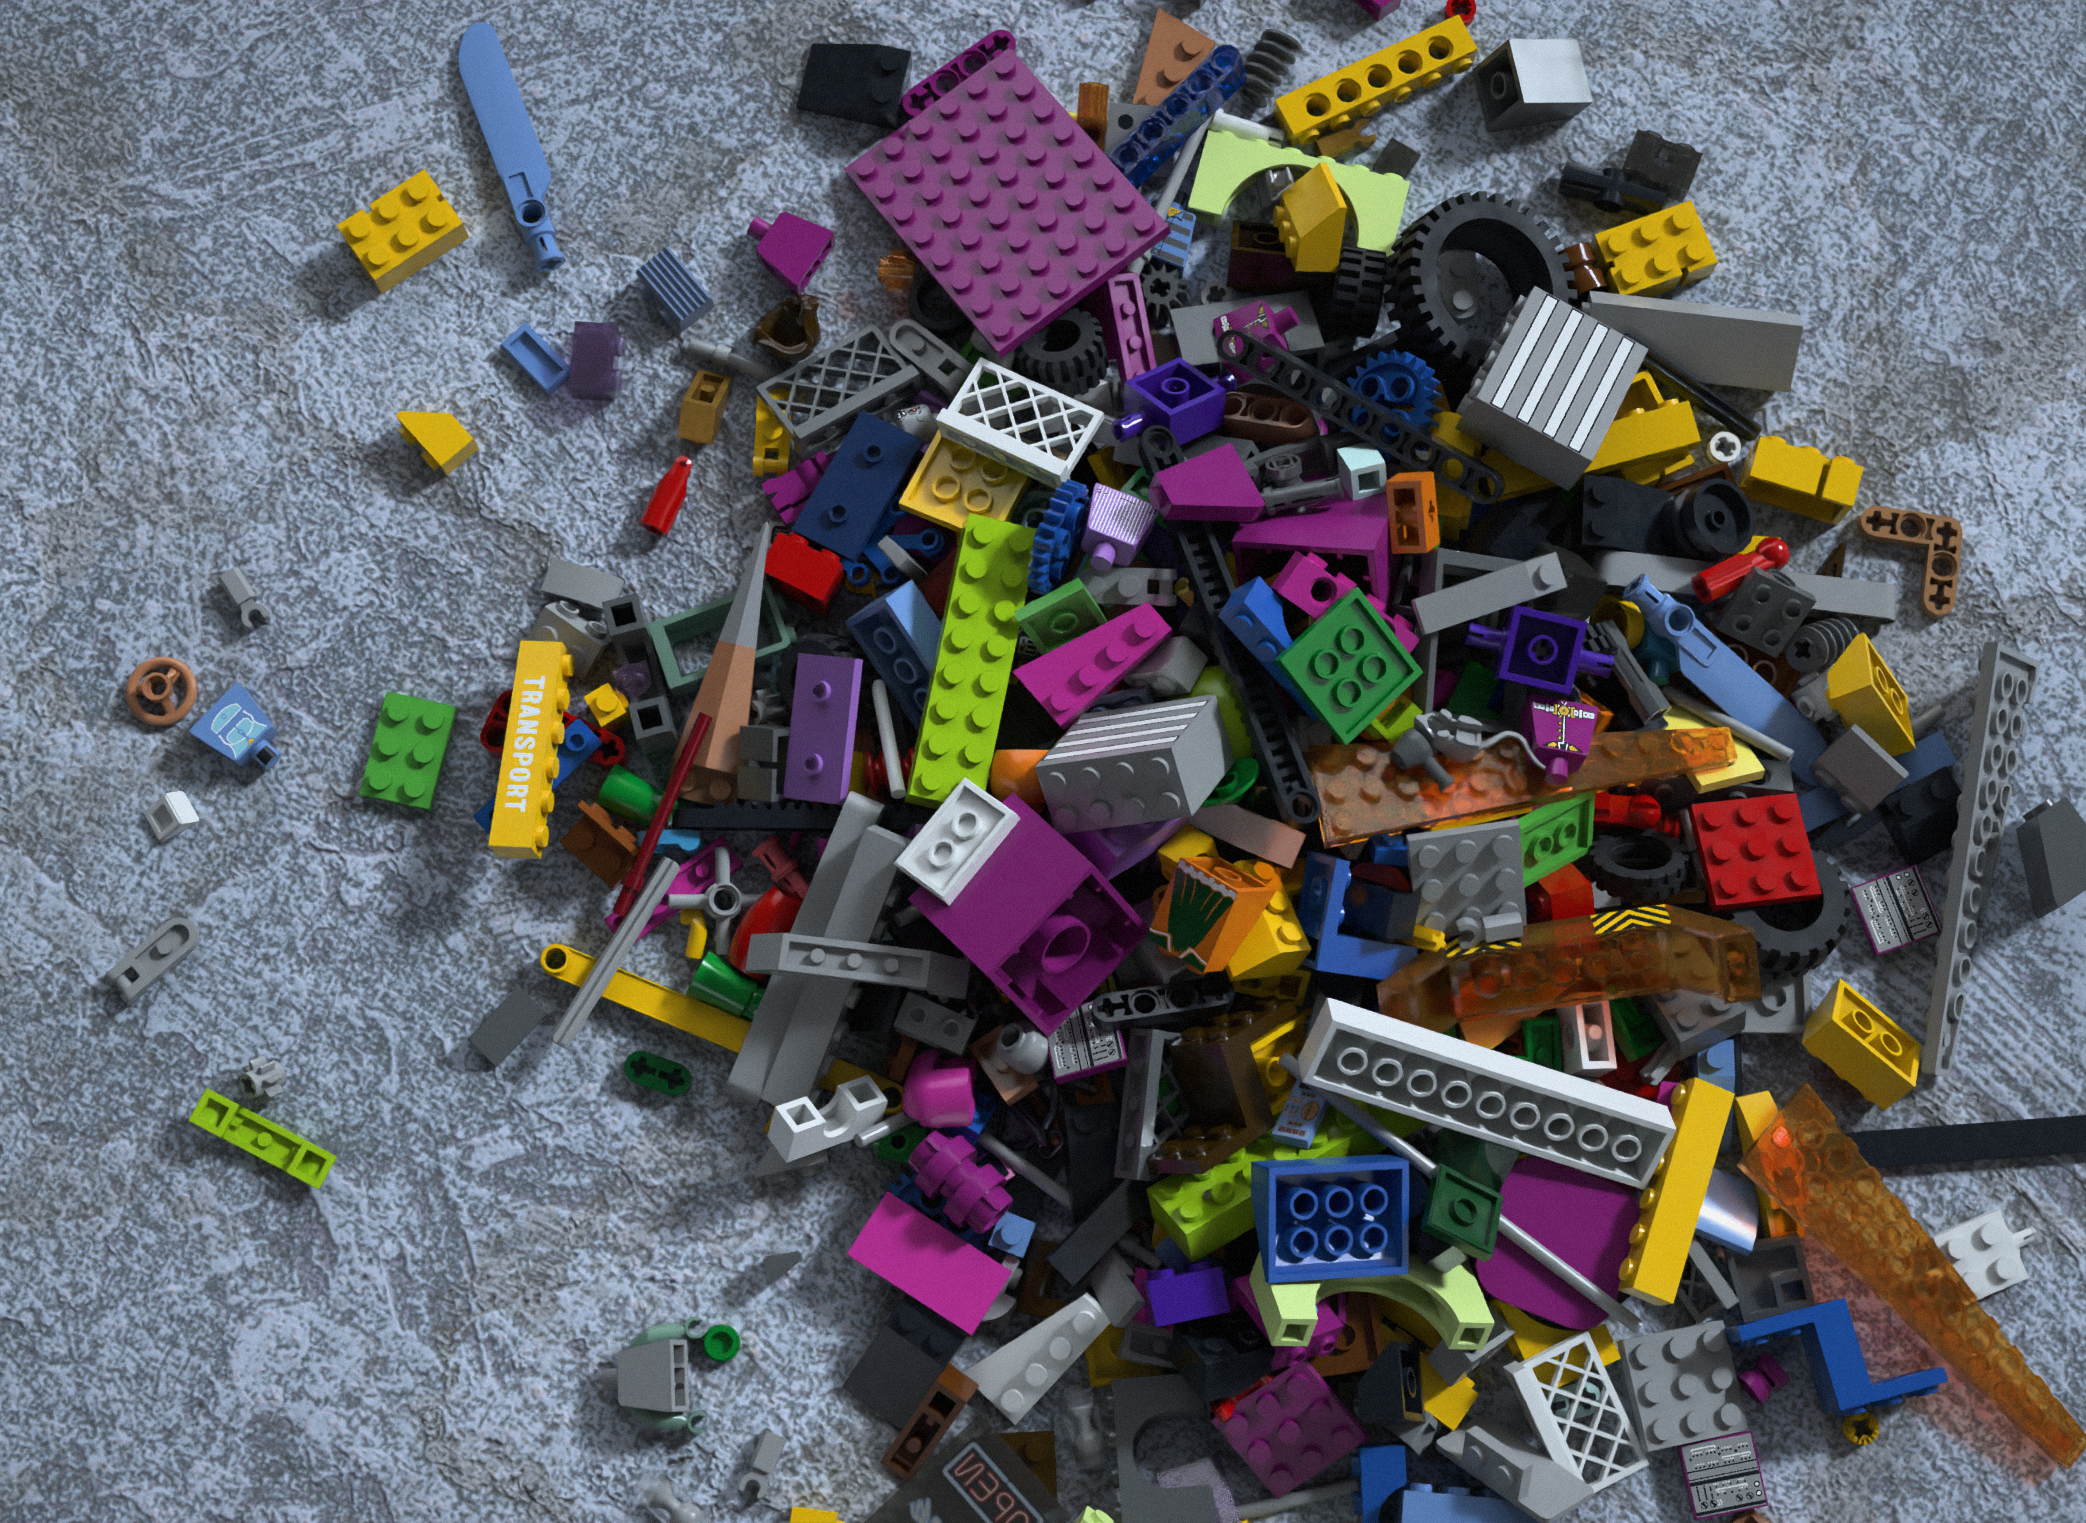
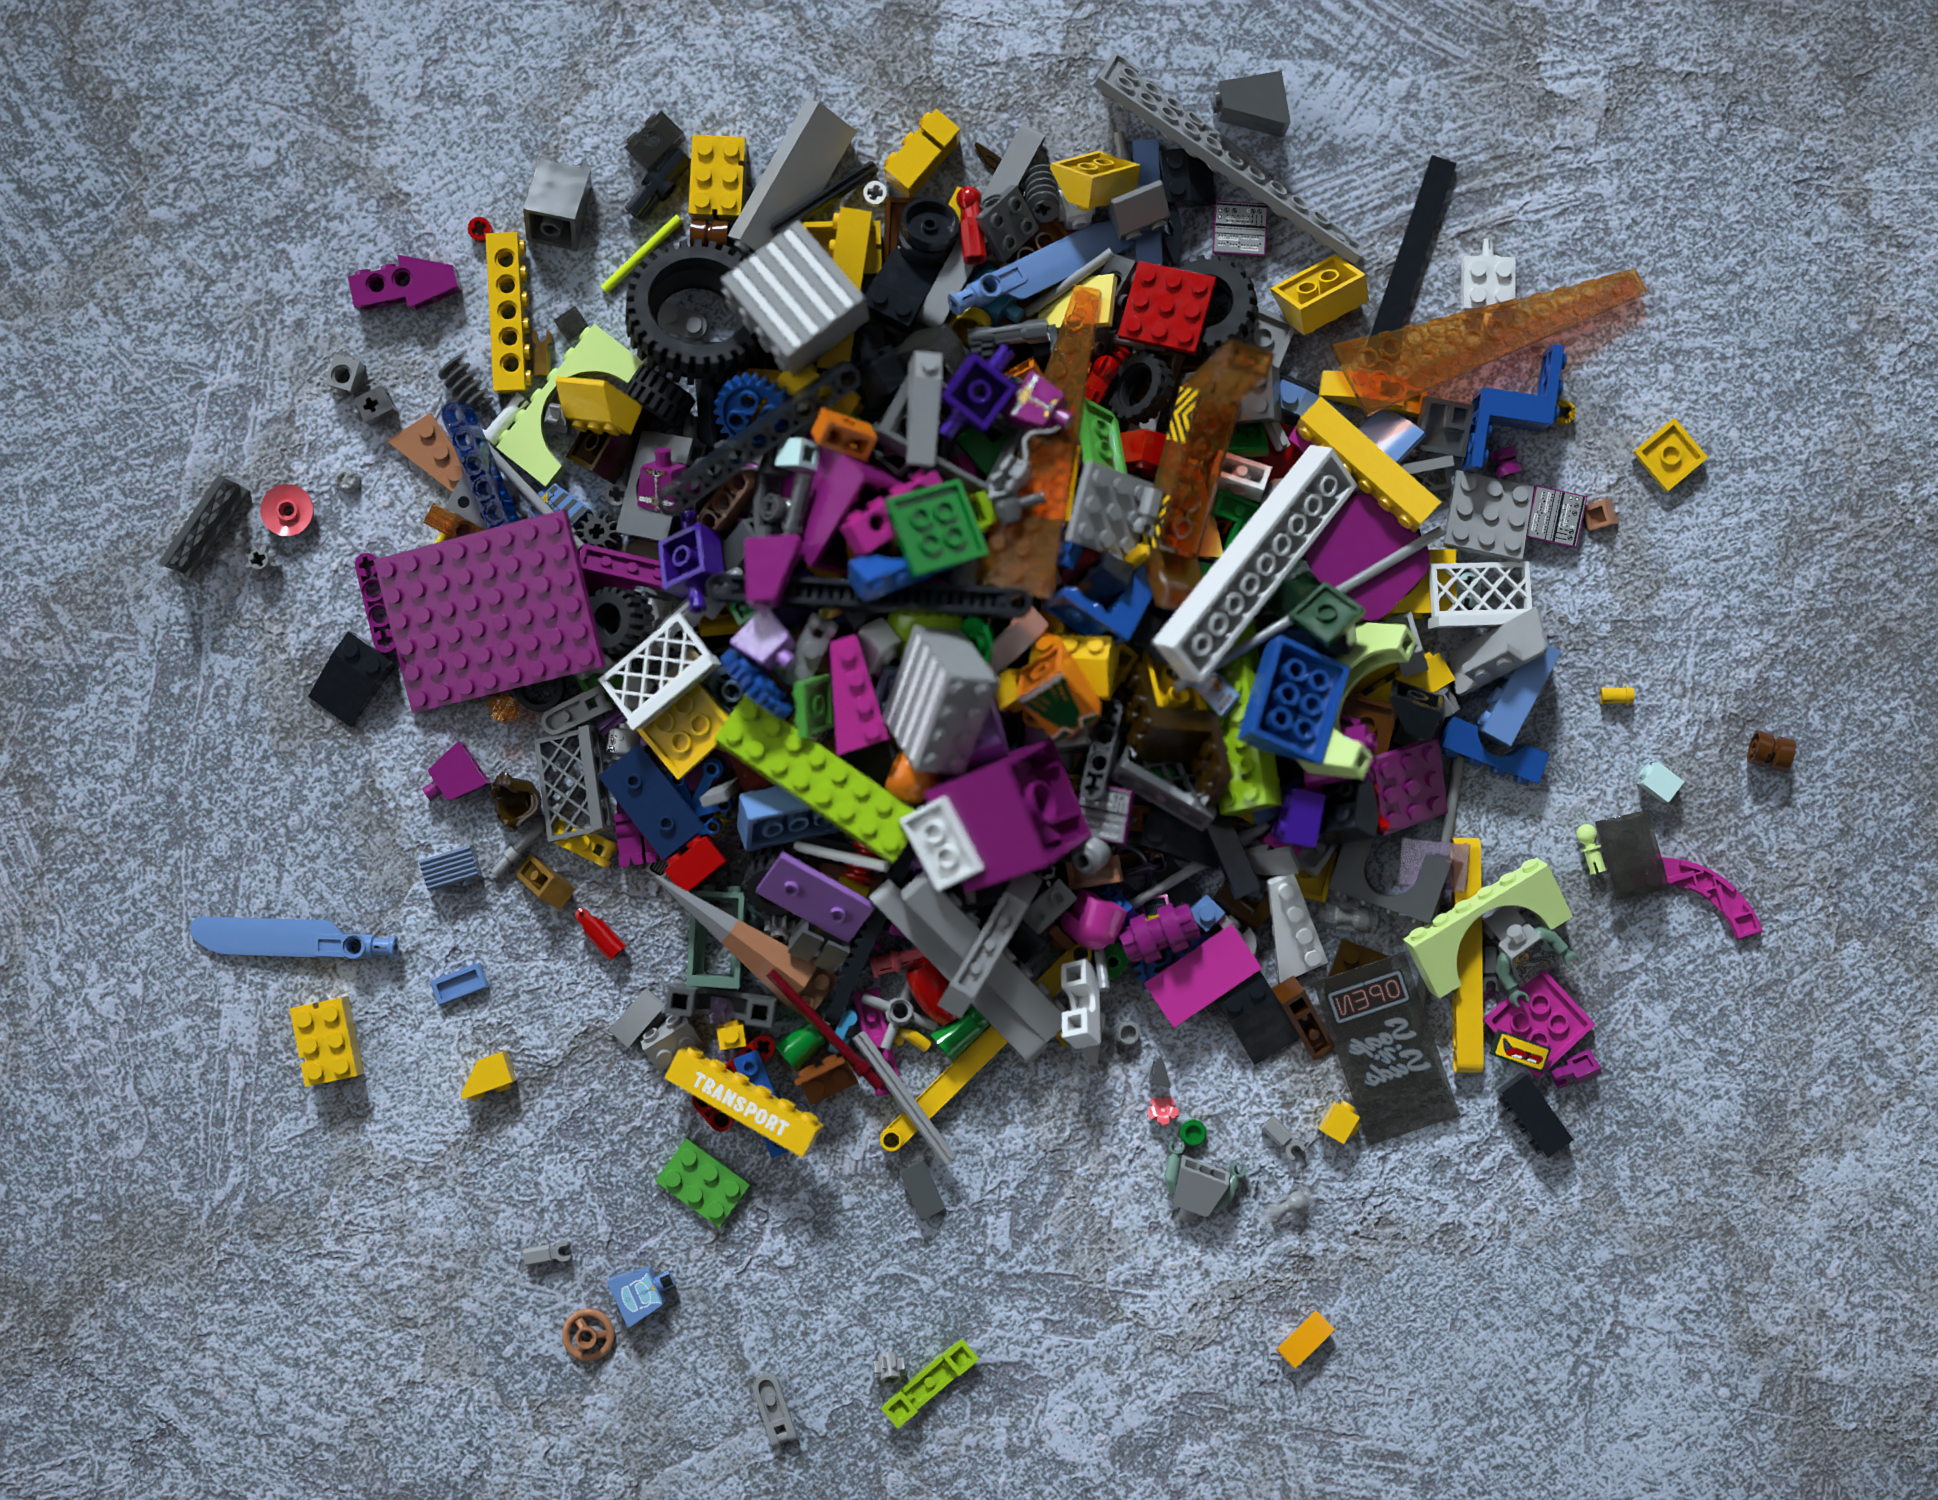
camera: 60 degrees left, 10 degrees up
white slope [143,791,199,843] -> none
clear purple brick [568,321,626,402] -> none
dark green beam [624,1051,693,1097] -> none
medium nougat beam [1857,506,1963,619] -> none
none -> neon yellow bar [600,215,683,294]
none -> light grey piece [1115,1021,1141,1046]
none -> coral plant [1147,1096,1180,1127]

